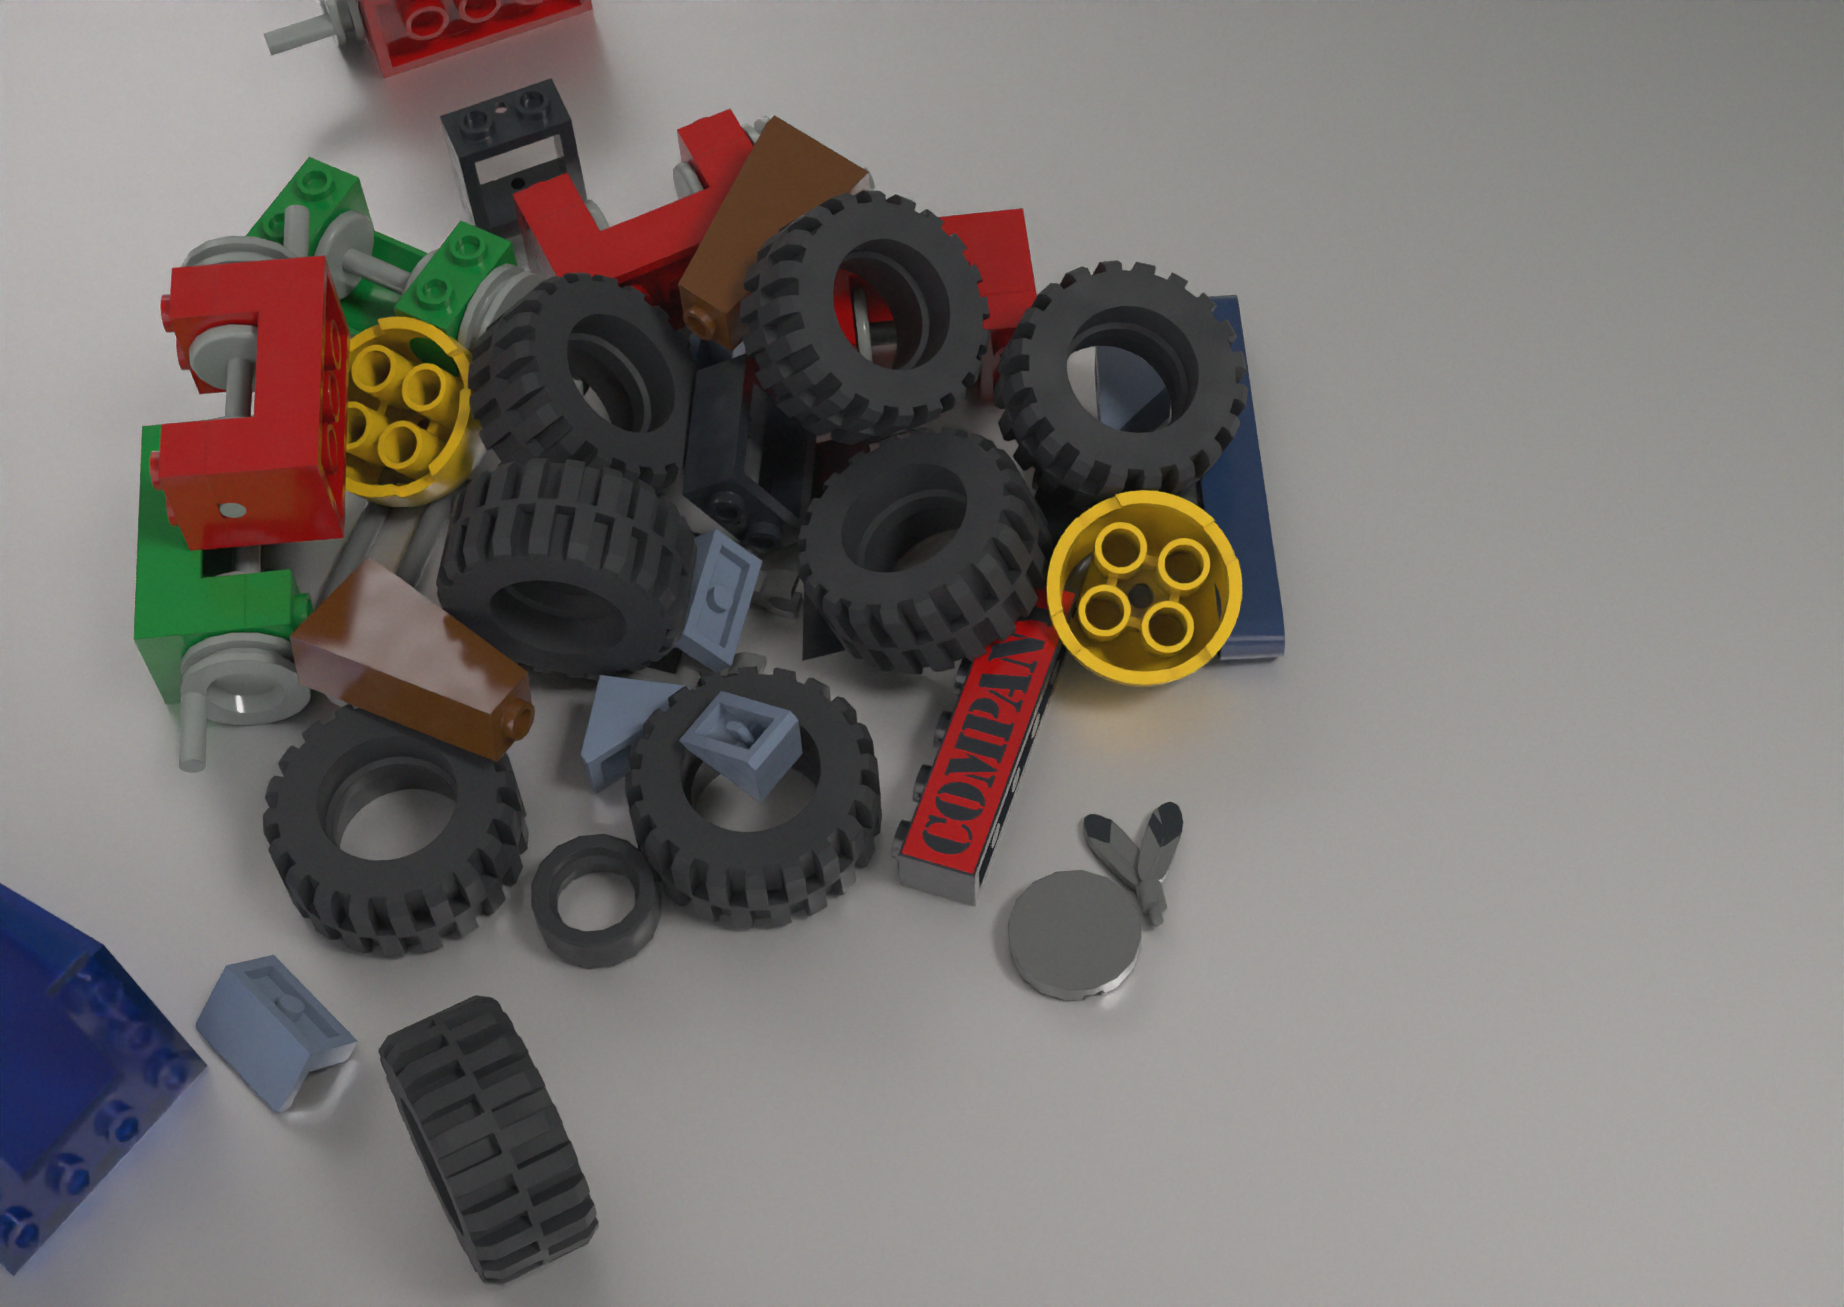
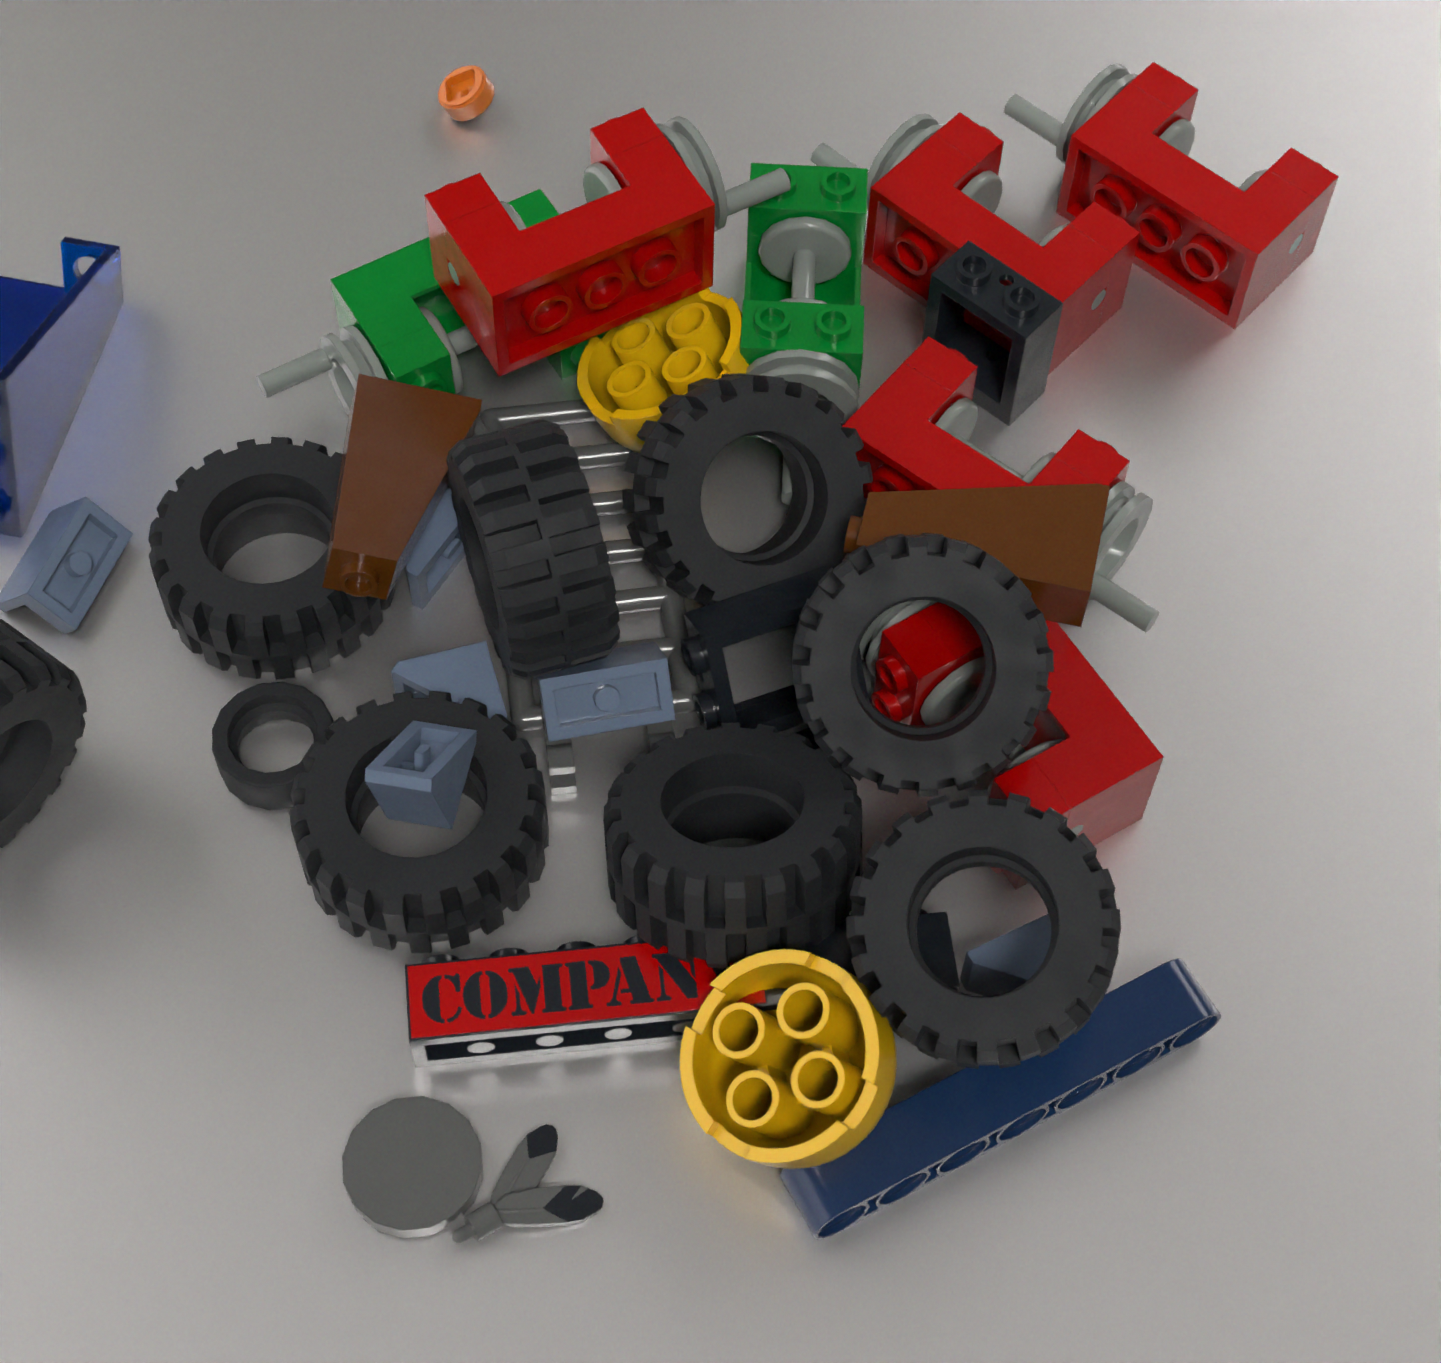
camera: 60 degrees right, 0 degrees up
none -> red piece [811,112,1140,375]

